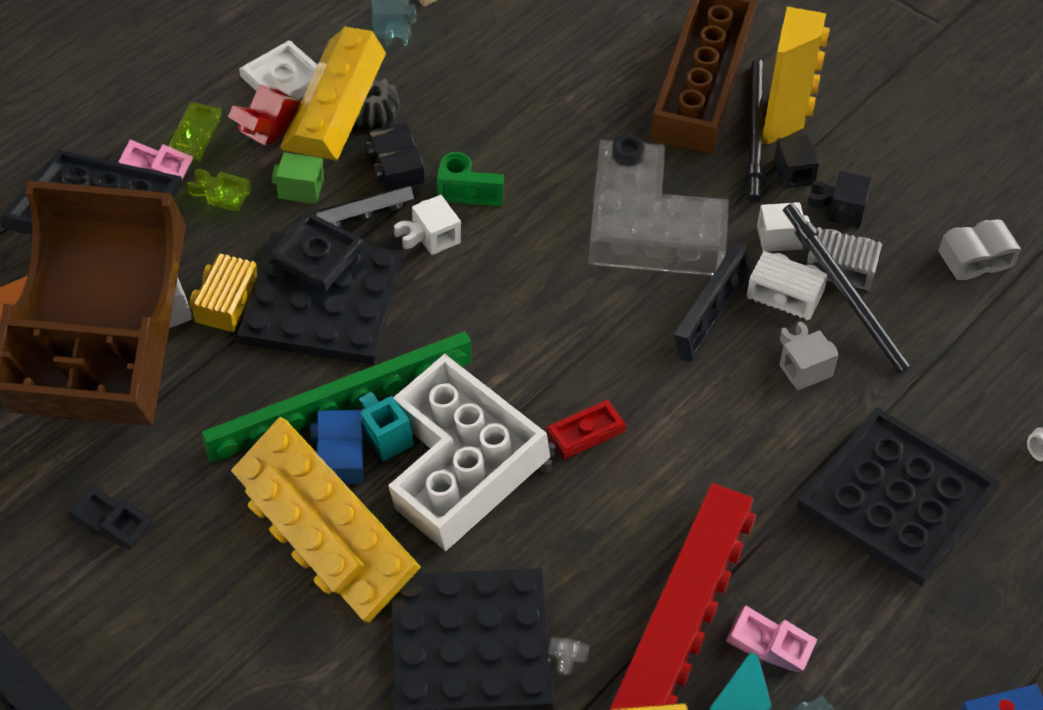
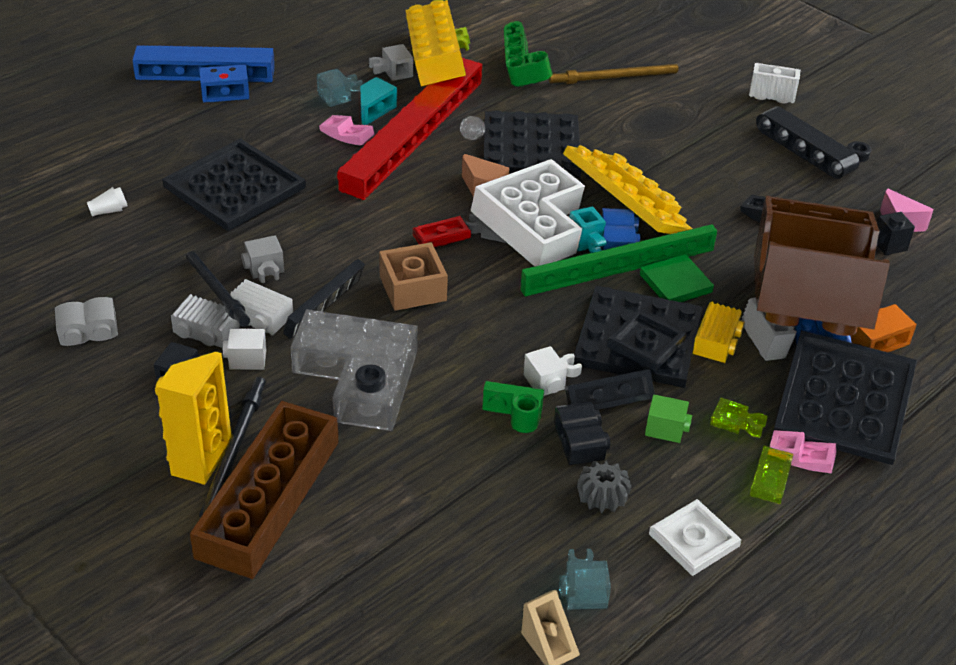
camera: 175 degrees left, 10 degrees down
red brick [228,85,301,145] -> none
yellow slope [280,27,386,161] -> none
none -> medium nougat brick [379,242,448,311]
none -> nougat slope [462,154,509,197]
none -> green tile [640,254,714,302]

